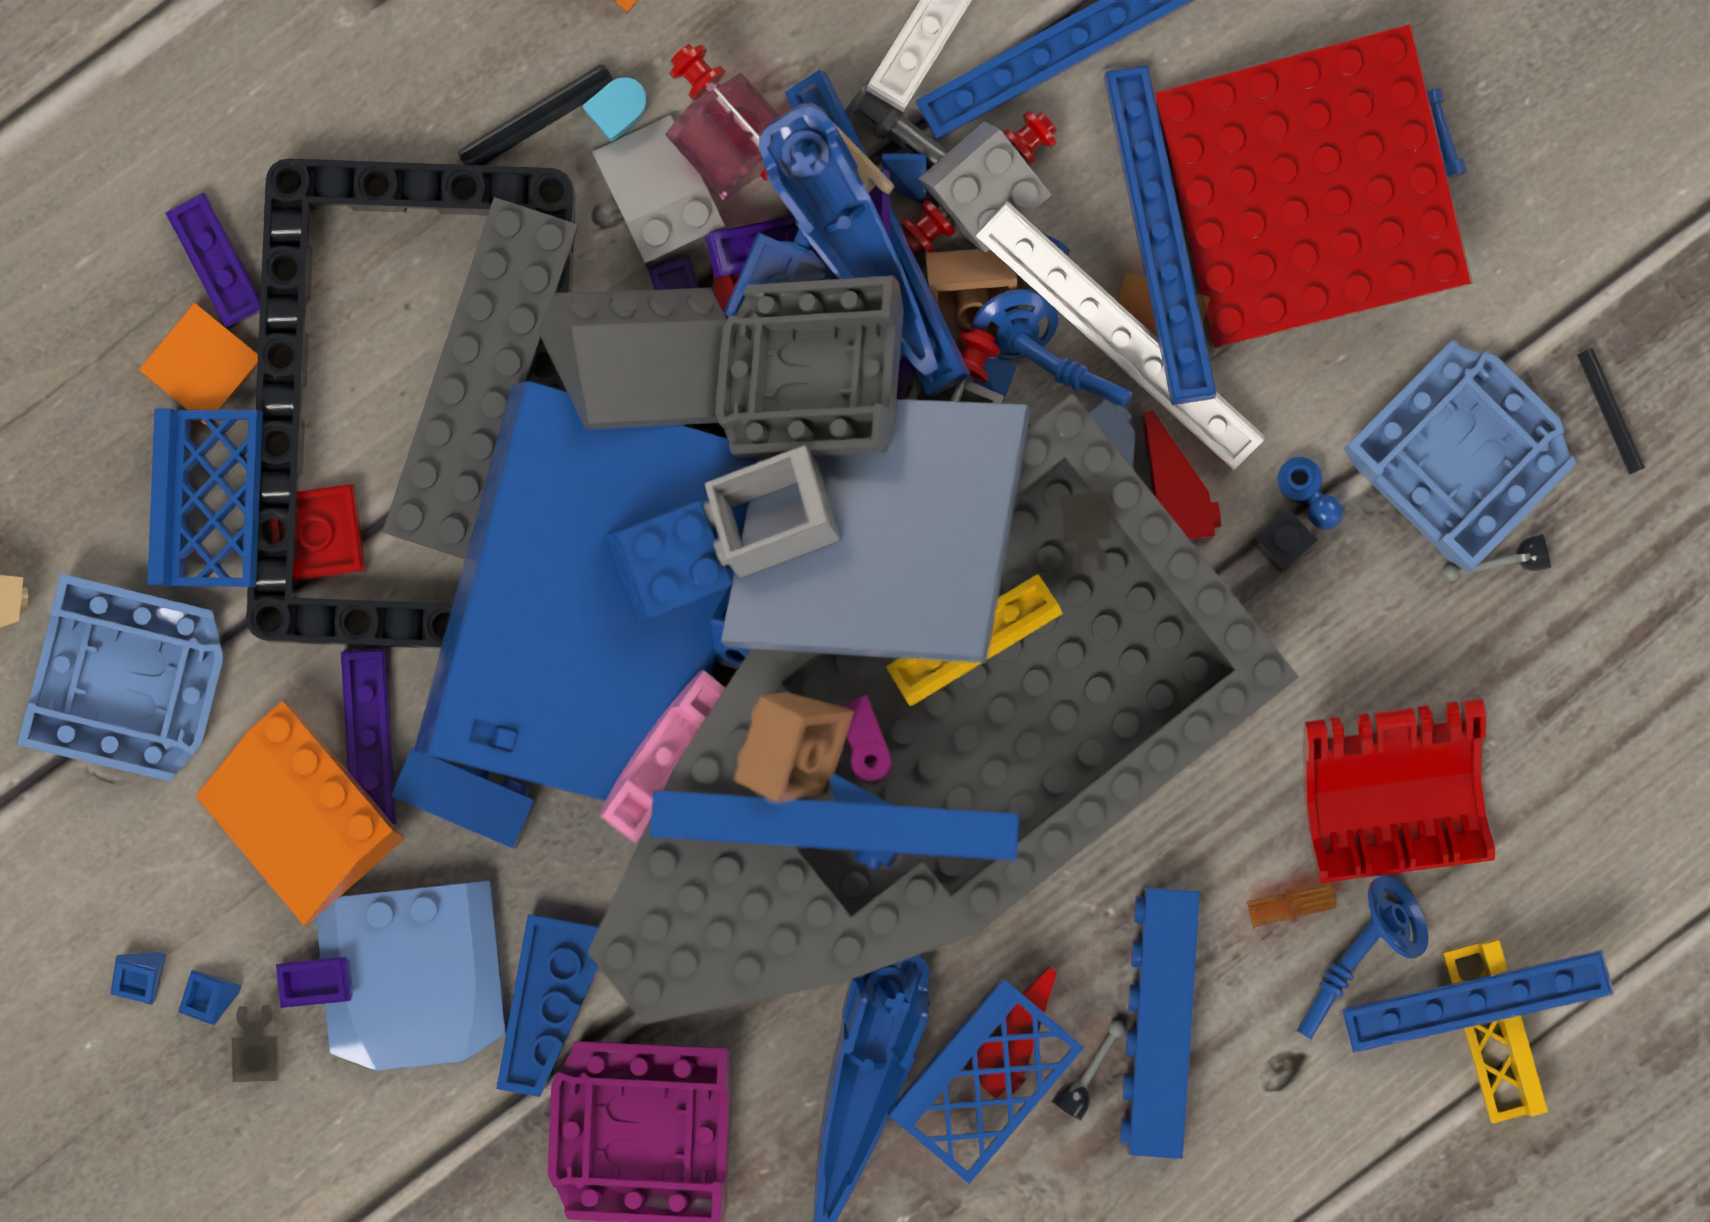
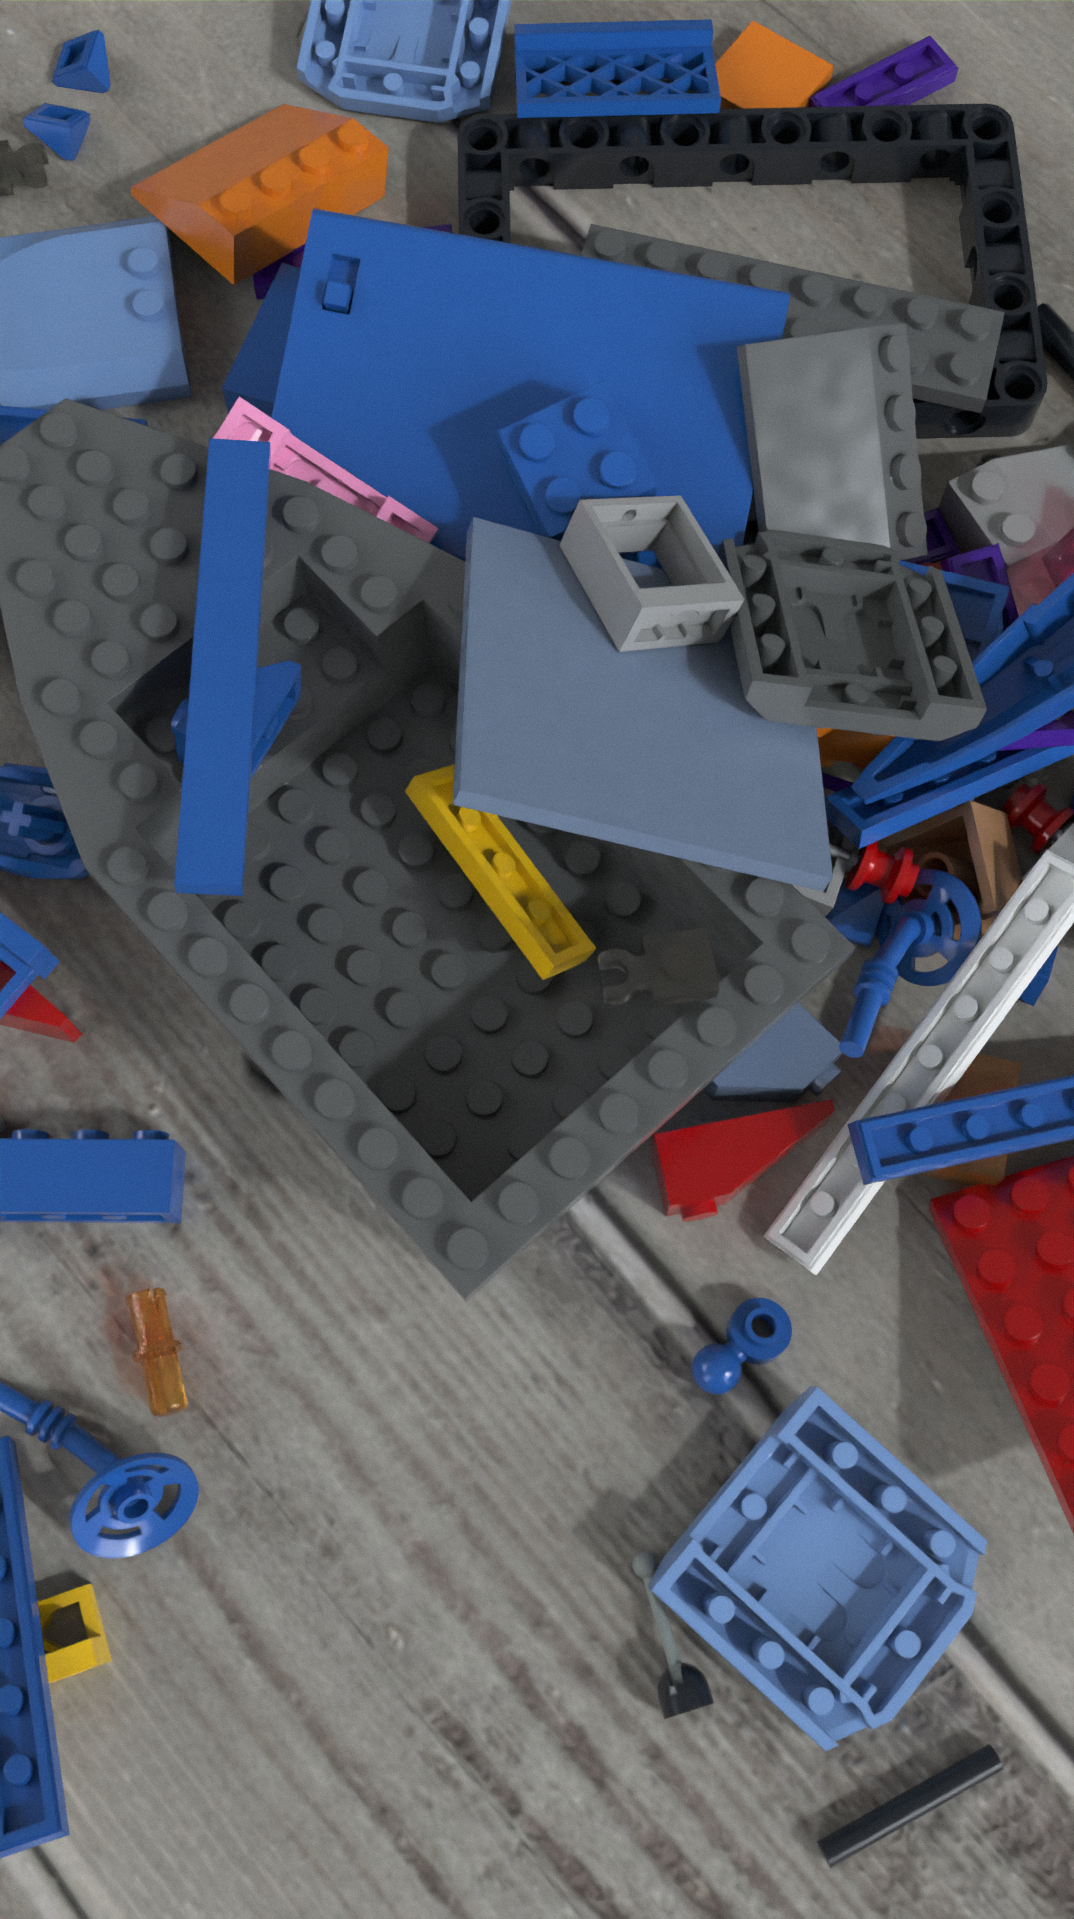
camera: 85 degrees right, 15 degrees down
red tile [270,484,366,581] -> none
dark purple tile [276,957,353,1008] -> none
medium nougat slope [734,693,854,802] -> none
magenta leg [839,695,893,785] -> none
black brick [1251,508,1318,573] -> none
red hinge [1303,698,1495,883] -> none

